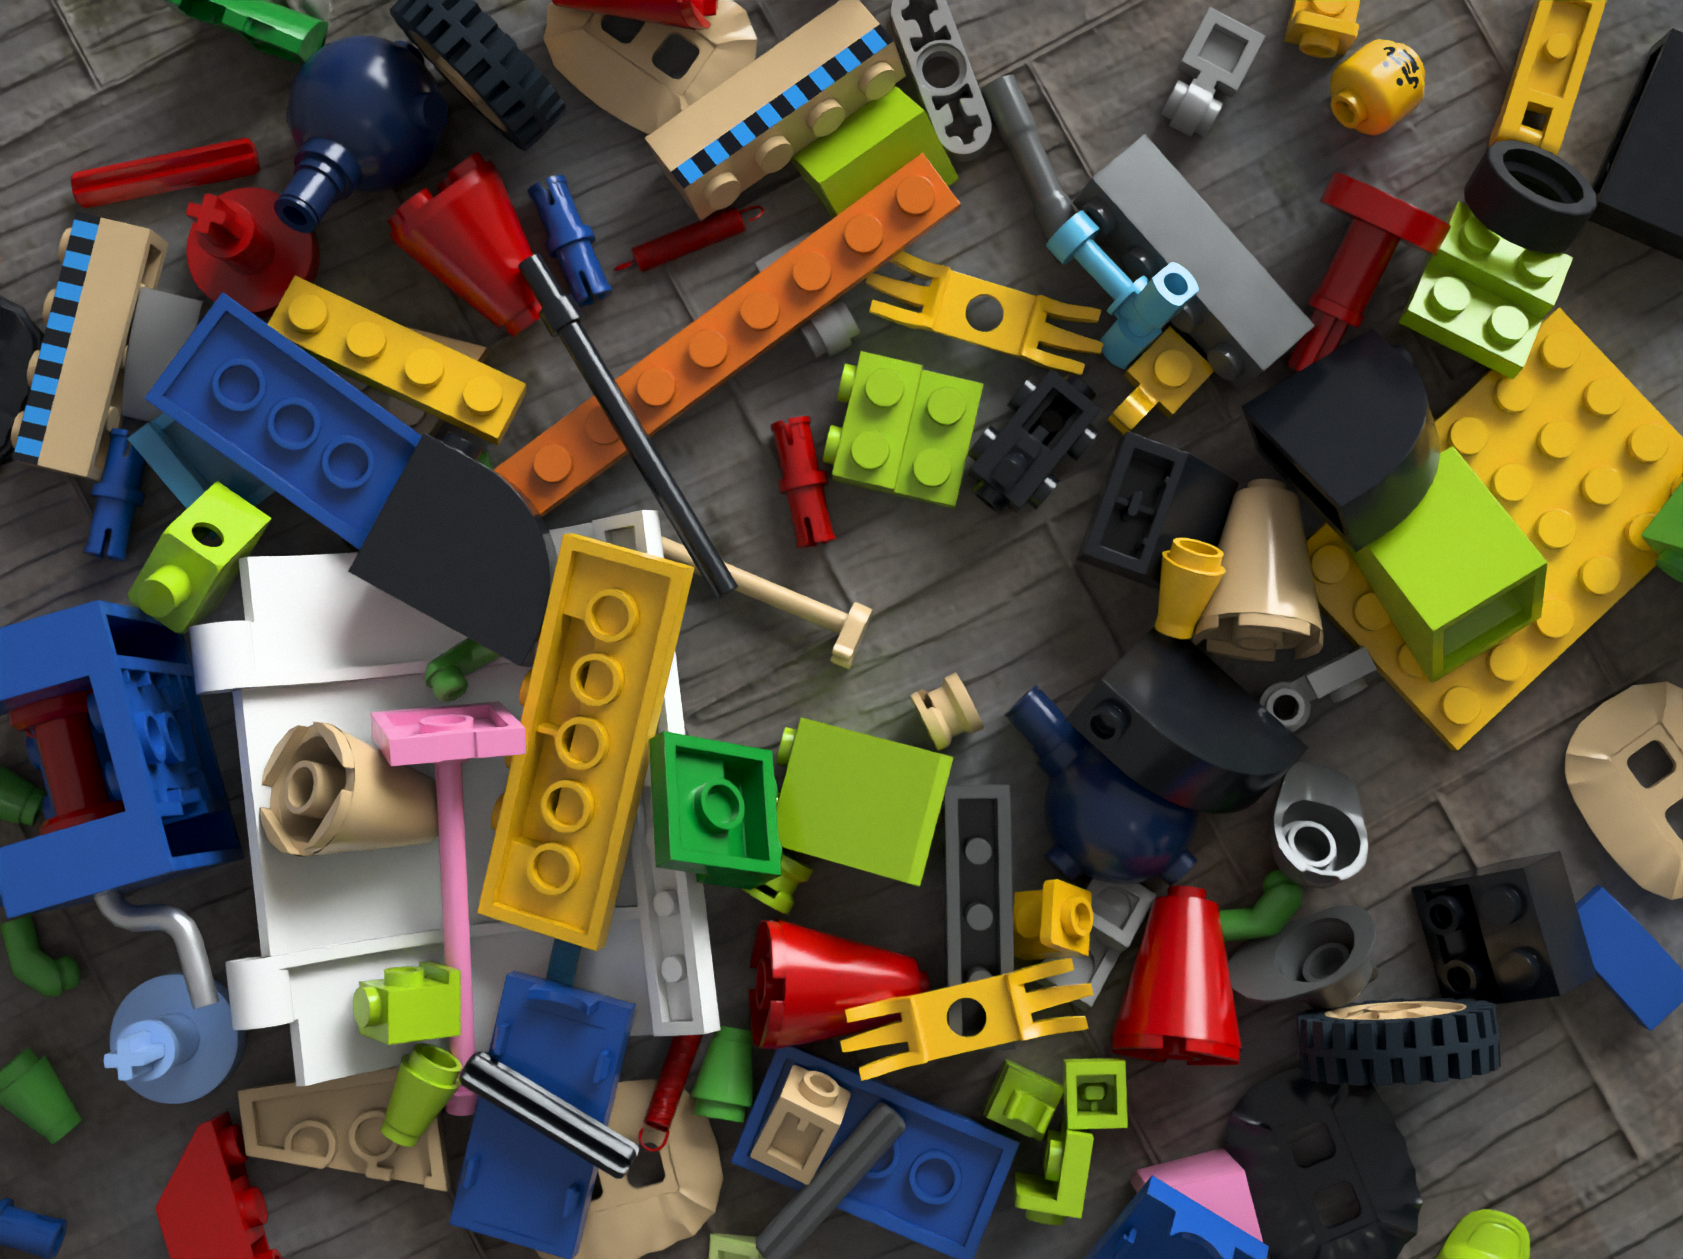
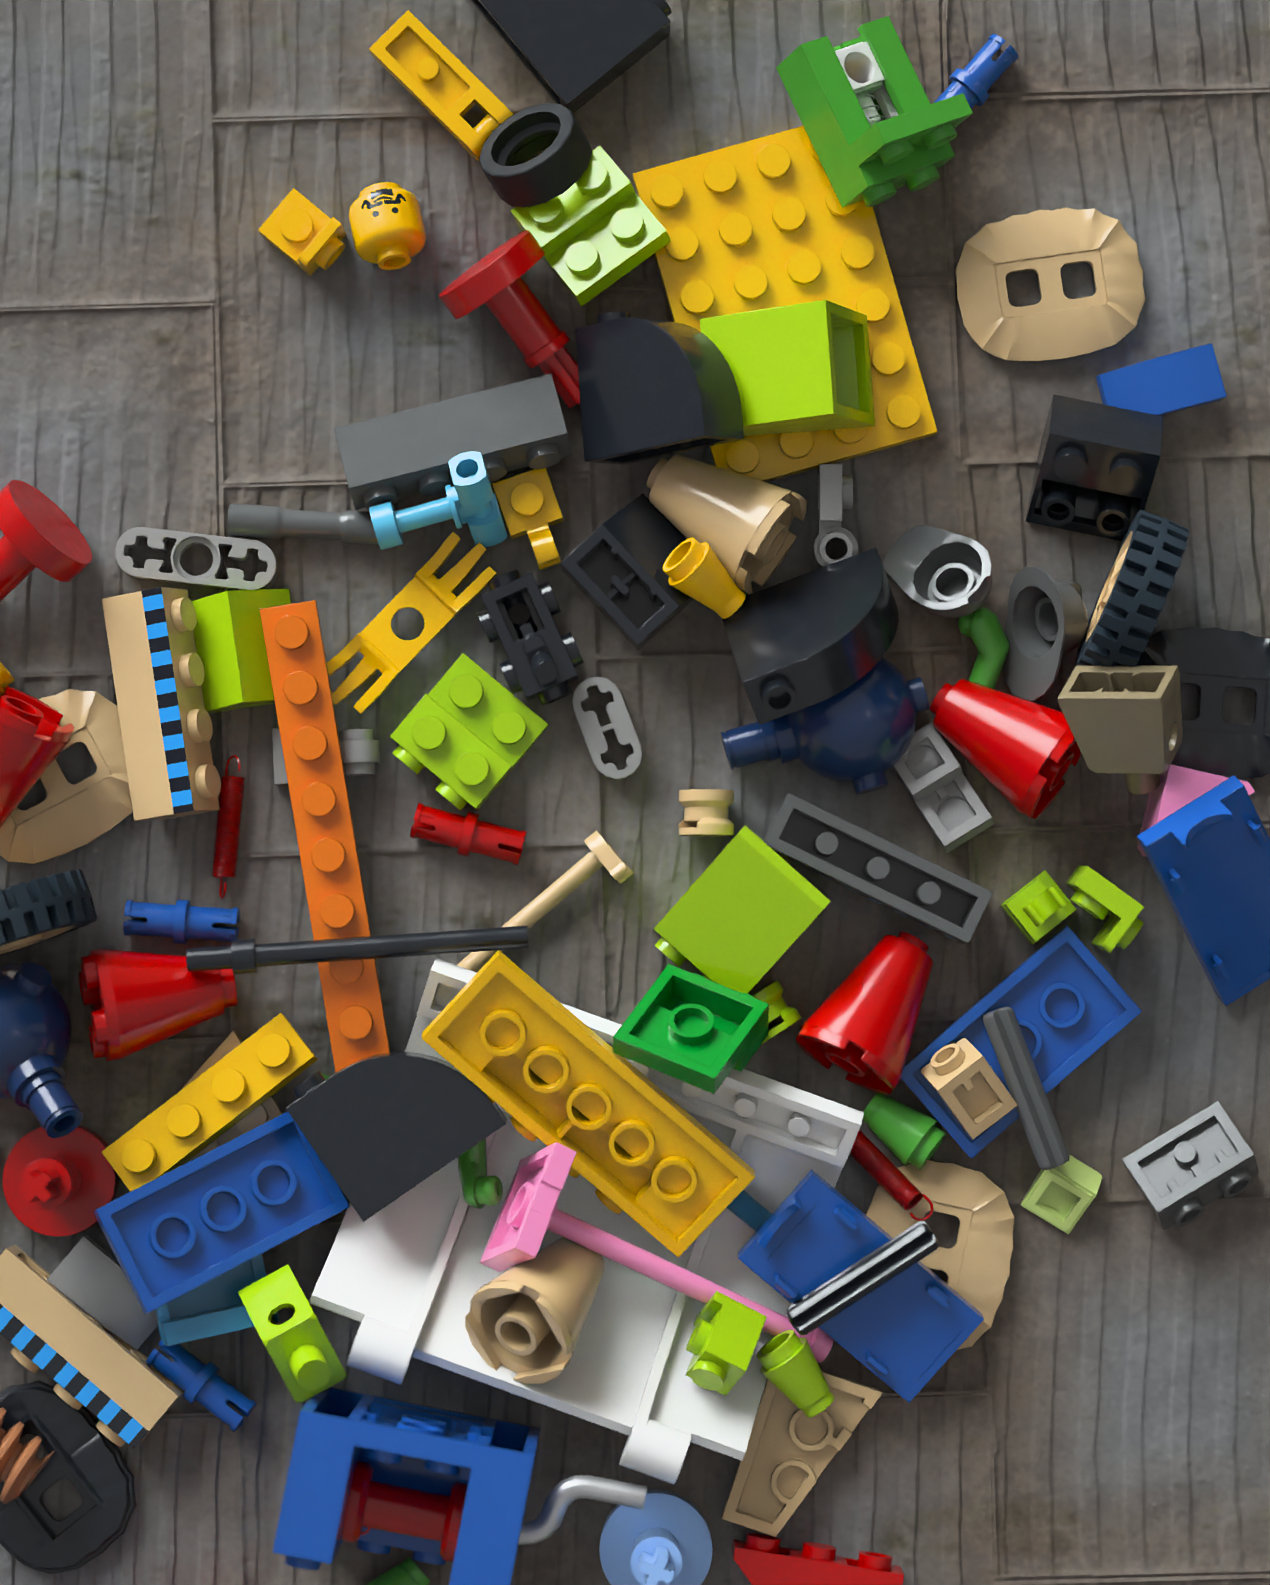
camera: 65 degrees left, 0 degrees up
yellow piece [840,958,1094,1081] -> none
yellow bracket [1013,879,1094,960] -> none
lime piece [1063,1058,1128,1130] -> none
light grey plate [1160,7,1265,137] -> none
none -> light grey beam [572,677,642,780]
none -> dark tan torso [1057,666,1183,794]

